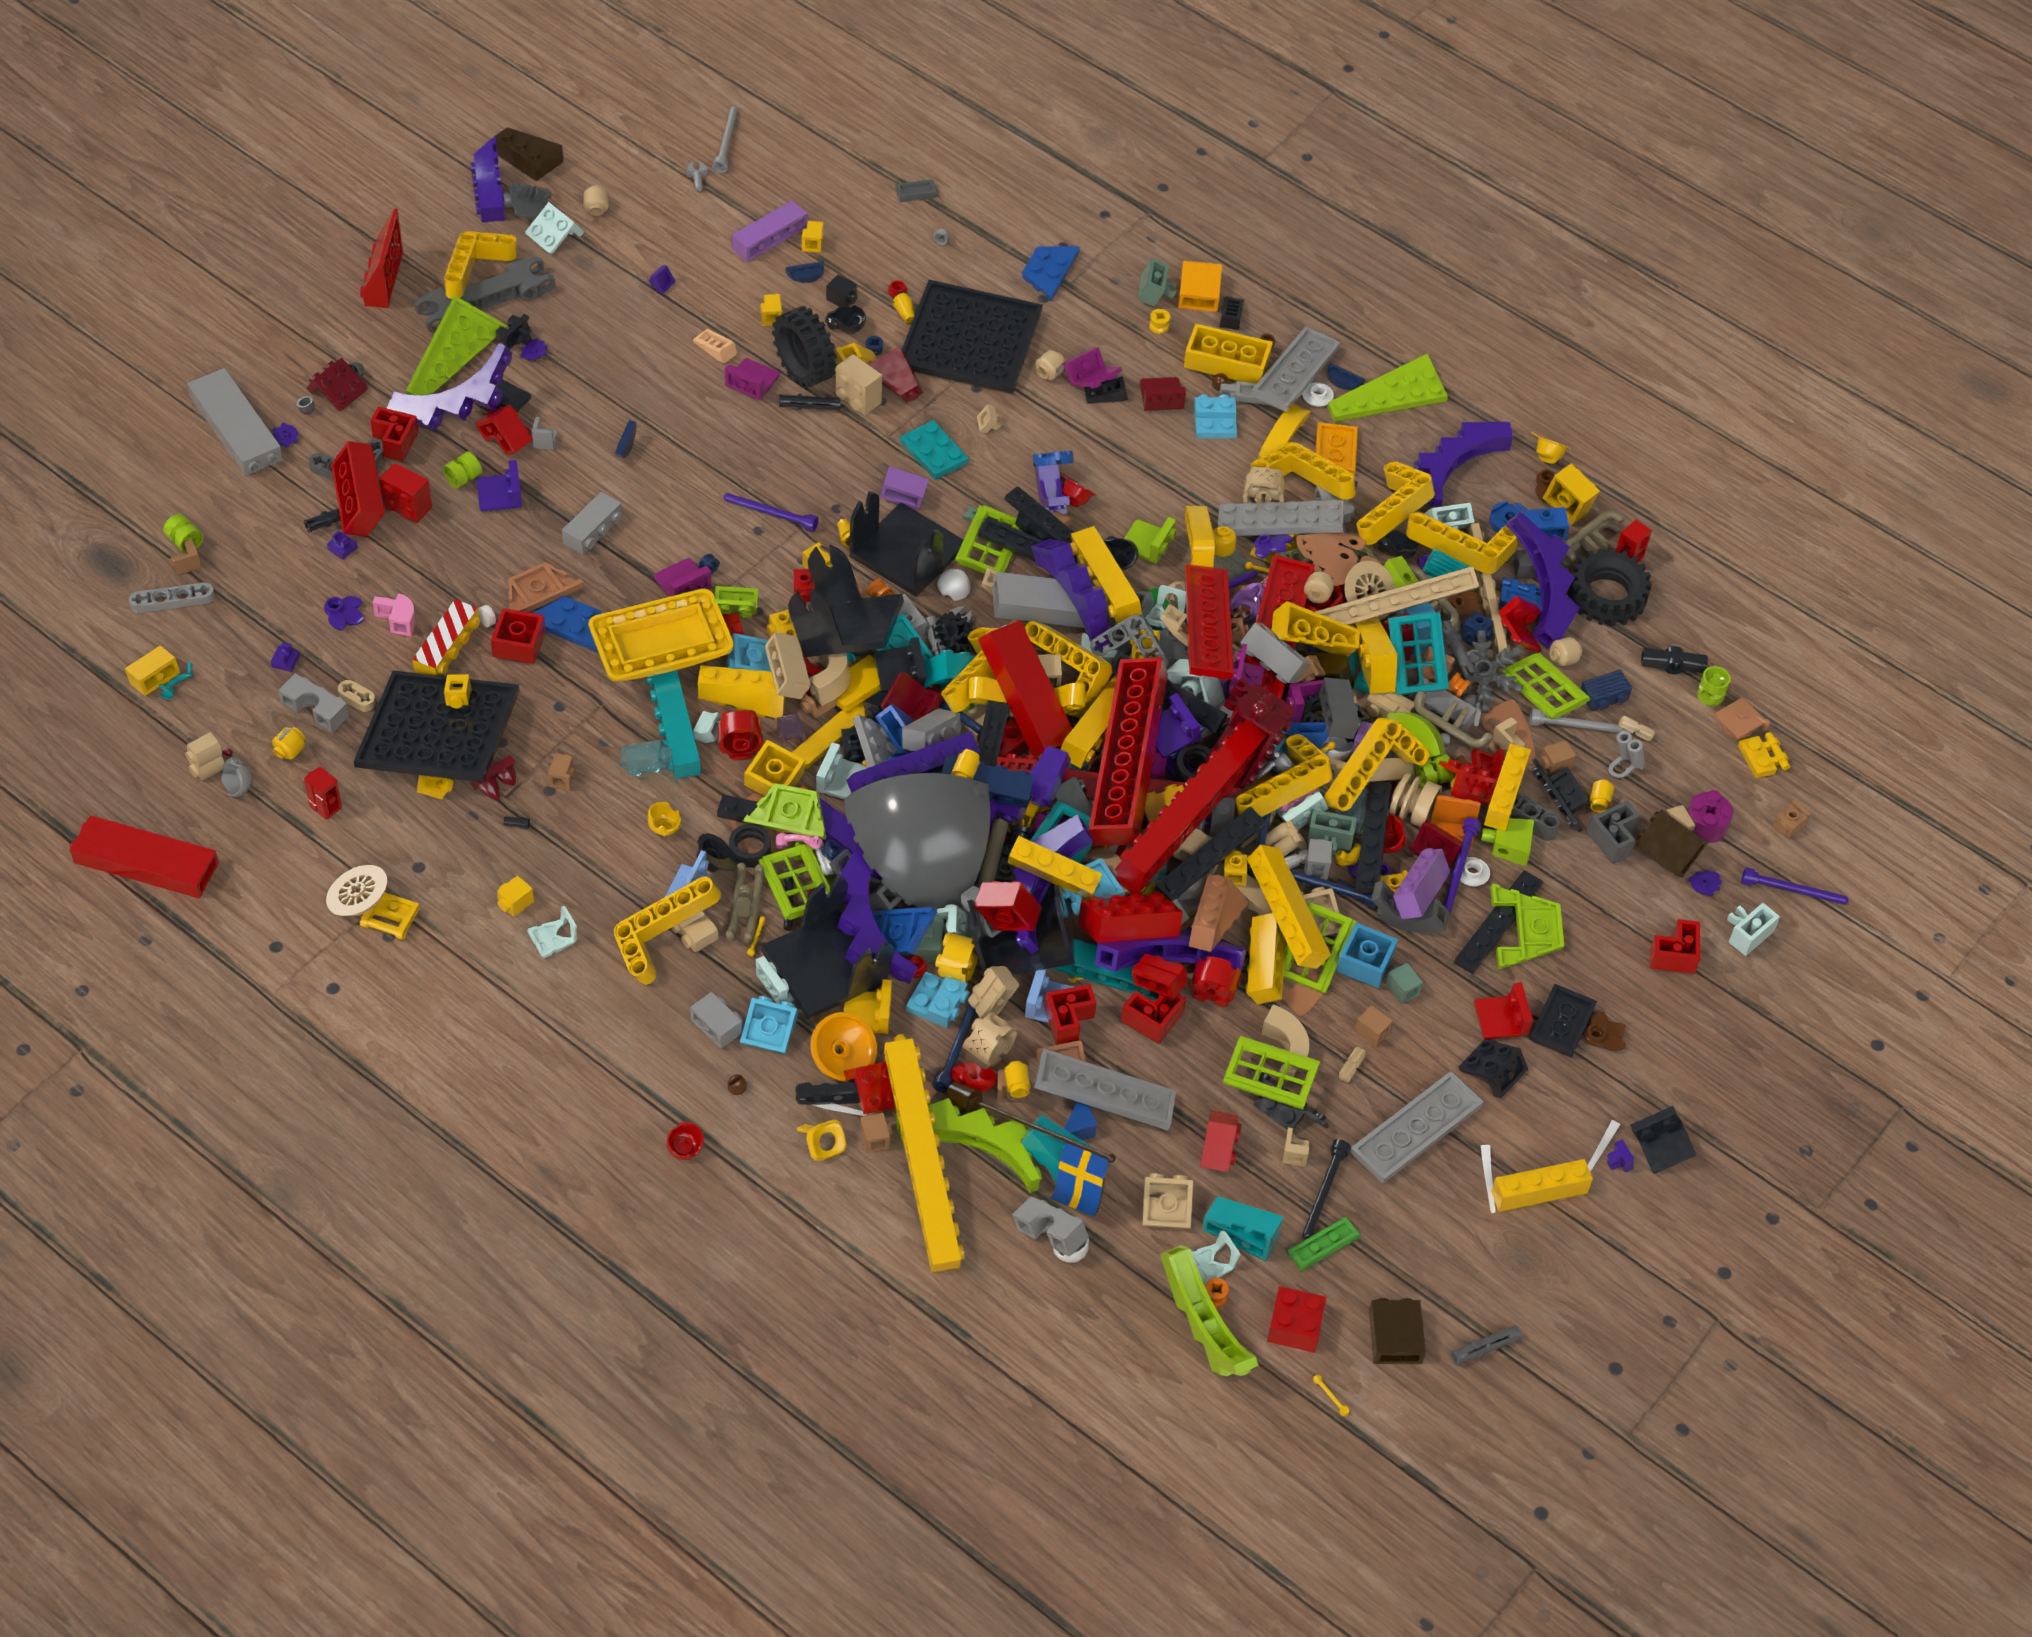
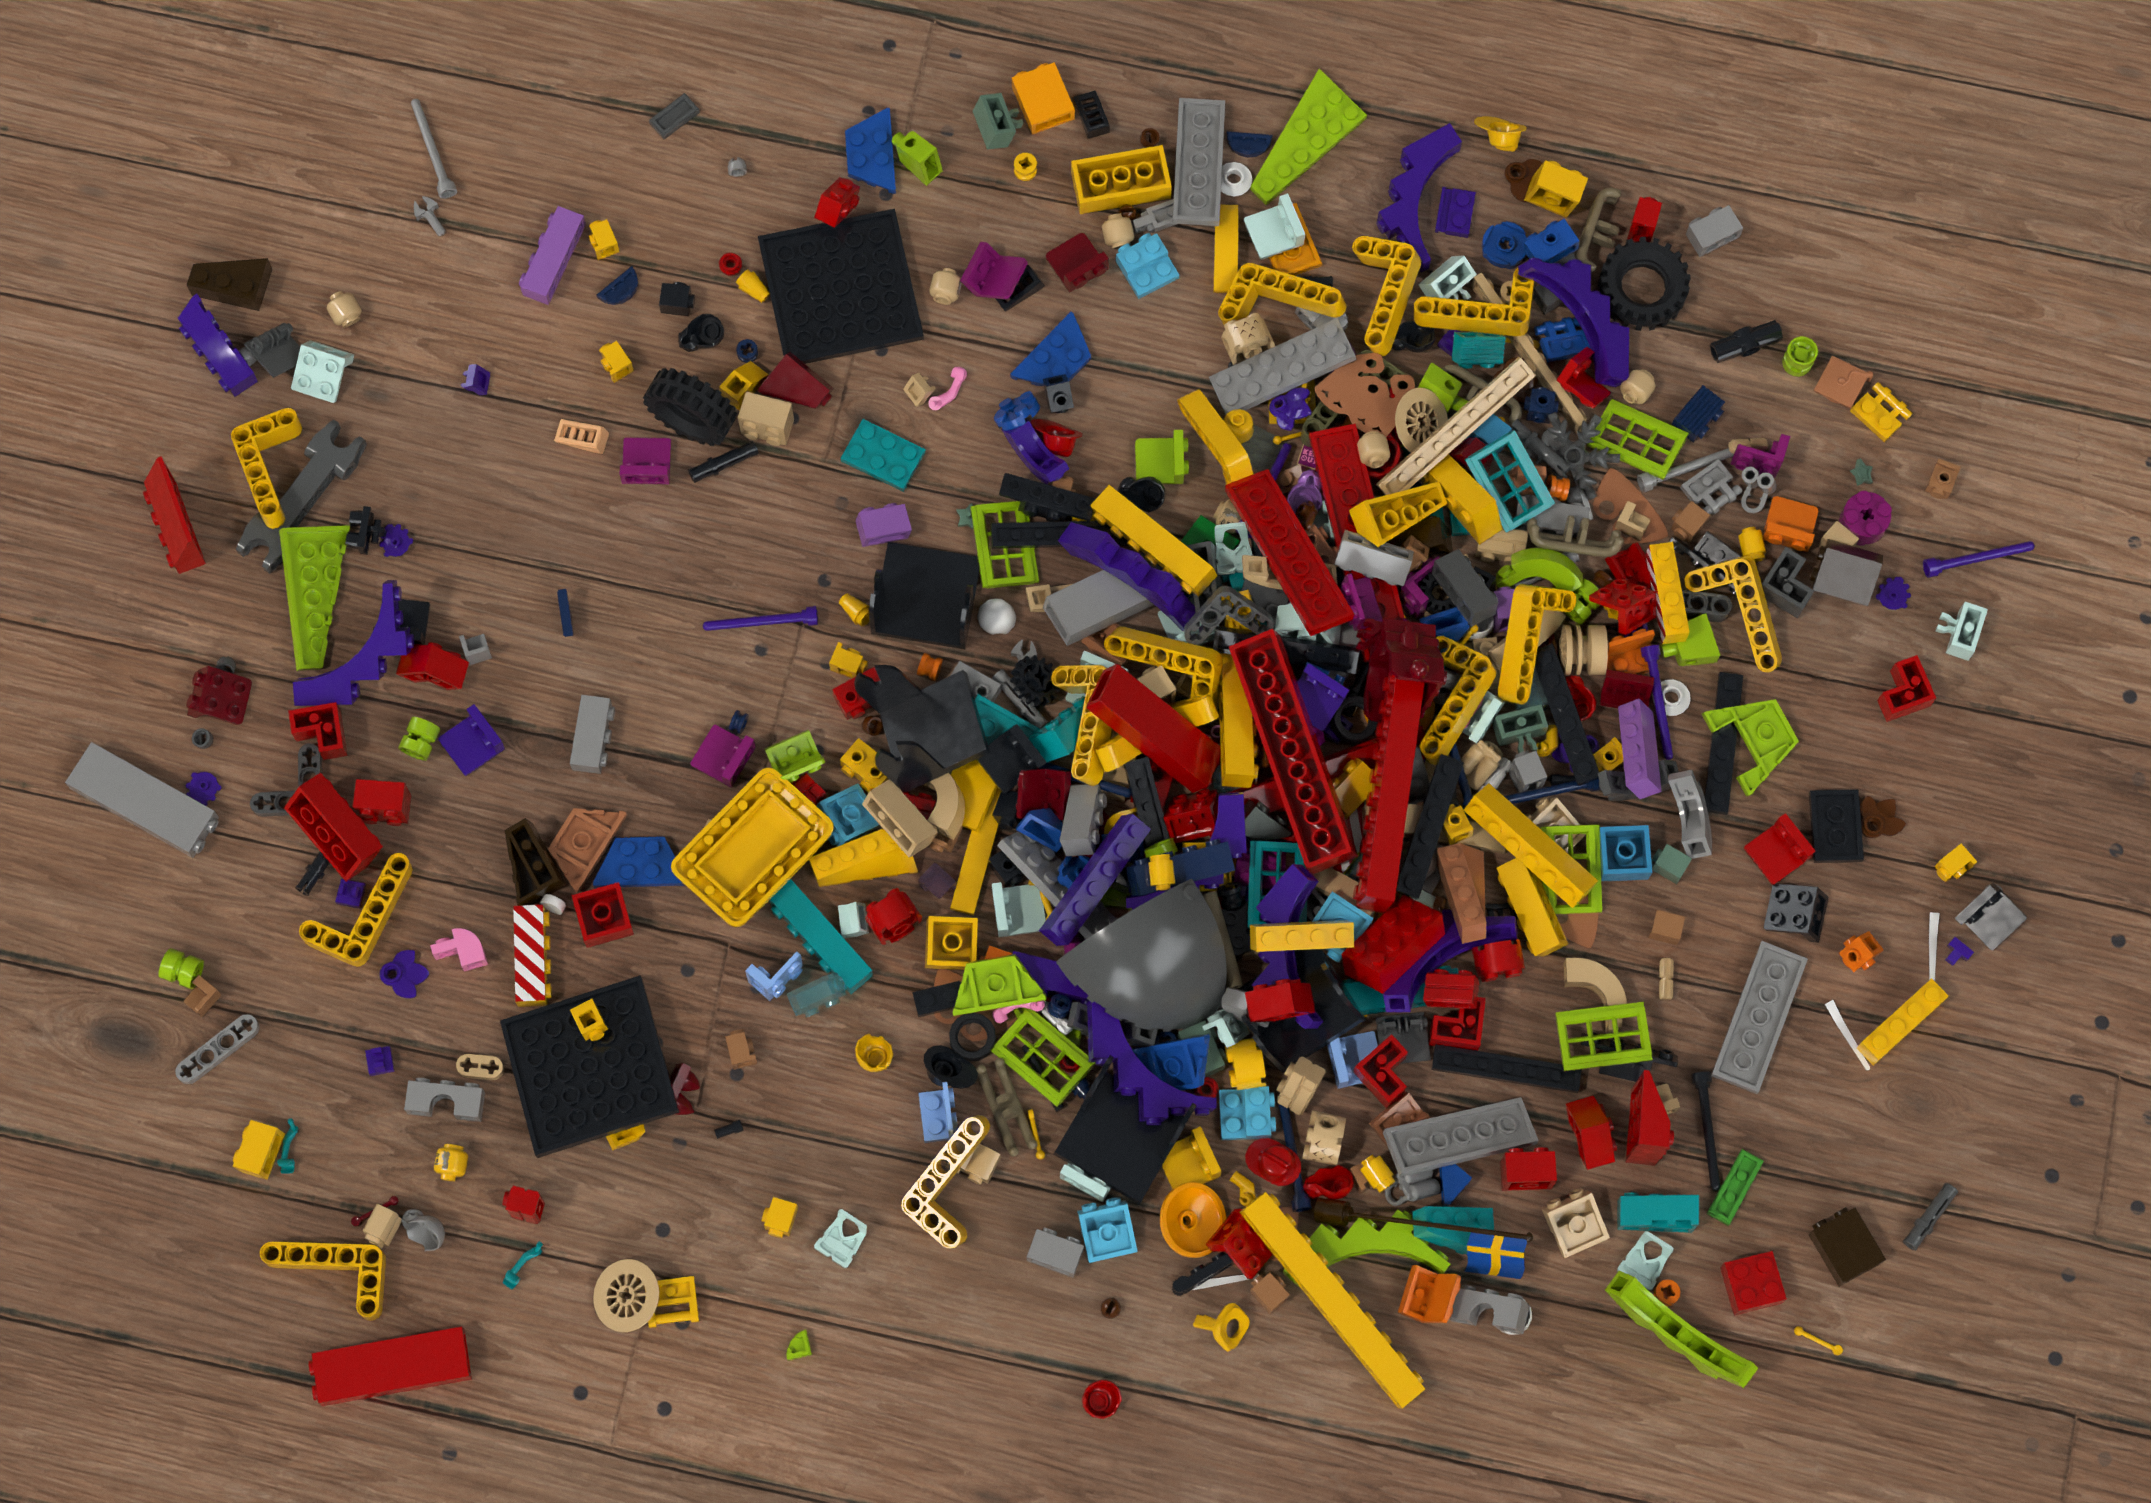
camera: 25 degrees left, 20 degrees up
none -> yellow beam [260,1242,386,1321]
none -> yellow beam [299,853,412,967]
none -> teal piece [503,1241,543,1290]
none -> dark brown wedge [504,818,566,906]
none -> light blue bracket [745,952,803,1001]
none -> lime tile [786,1330,812,1361]
none -> red brick [814,177,860,228]
none -> lime torso [891,131,943,186]
none -> bright pink piece [928,367,967,410]
none -> blue wing [1010,312,1091,386]
none -> black brick [1043,374,1074,413]
none -> tan head [1102,213,1134,250]
none -> light aqua bracket [1244,193,1305,260]
none -> red piece [1245,1138,1301,1186]
none -> dark grey hinge [1375,1012,1431,1064]
none -> light grey piece [1385,1170,1440,1206]
none -> orange bracket [1398,1265,1461,1323]
none -> black plate [1431,1044,1582,1093]
none -> dark purple plate [1435,187,1476,238]
none -> red brick [1500,1147,1557,1191]
none -> red slope [1625,1070,1674,1166]
none -> light grey arch [1668,769,1712,859]
none -> light grey plate [1680,459,1742,515]
none -> yellow beam [1684,556,1782,672]
none -> light grey brick [1686,205,1743,257]
none -> magenta bracket [1730,434,1791,478]
none -> orange bracket [1763,496,1818,552]
none -> orange brick [1839,931,1884,972]
none -> sand green piece [1850,458,1873,486]
none -> yellow brick [1935,843,1977,882]

